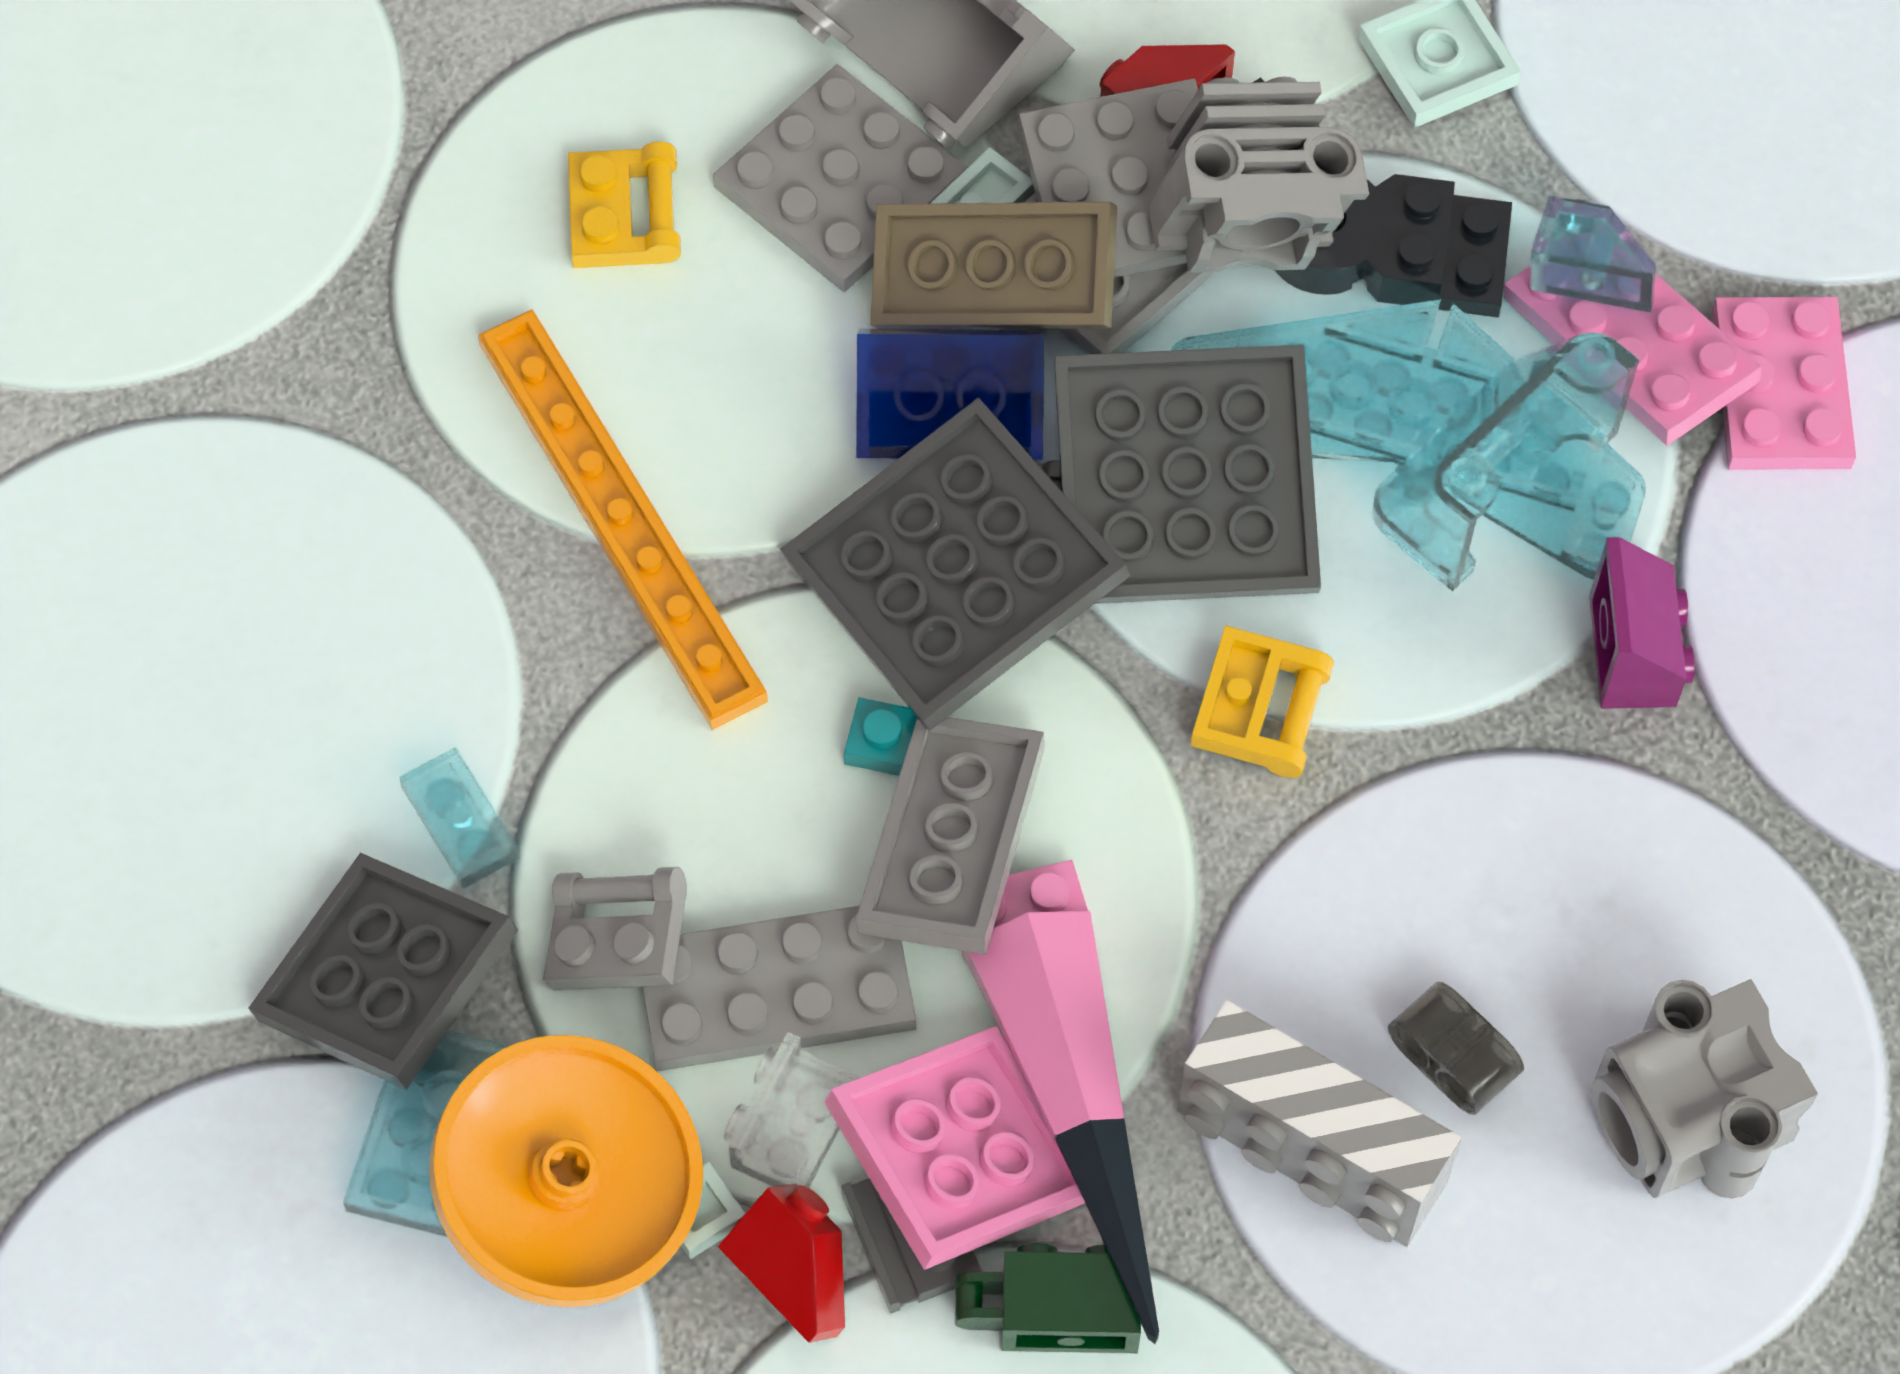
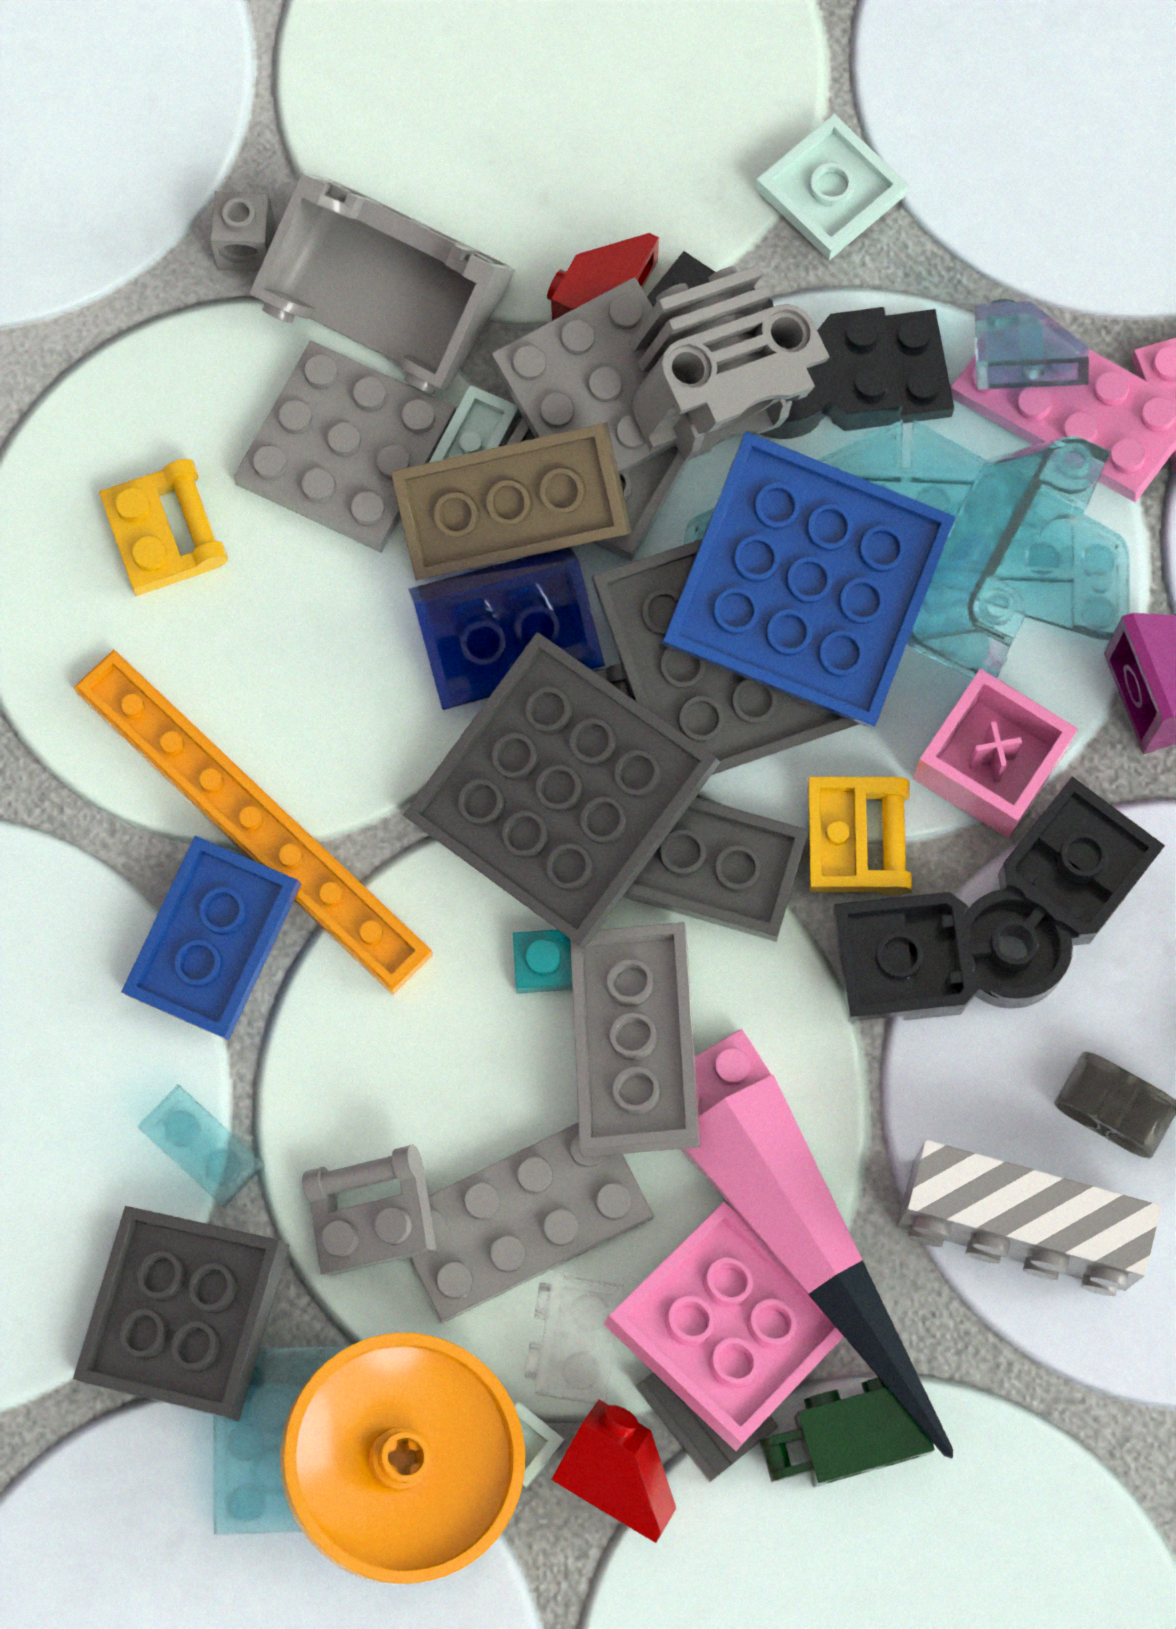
camera: 15 degrees left, 10 degrees up
none -> blue plate [121,836,301,1041]
none -> dark grey plate [623,797,809,942]
none -> blue plate [661,431,956,729]
none -> black plate [833,776,1165,1022]
none -> bright pink brick [913,668,1078,839]

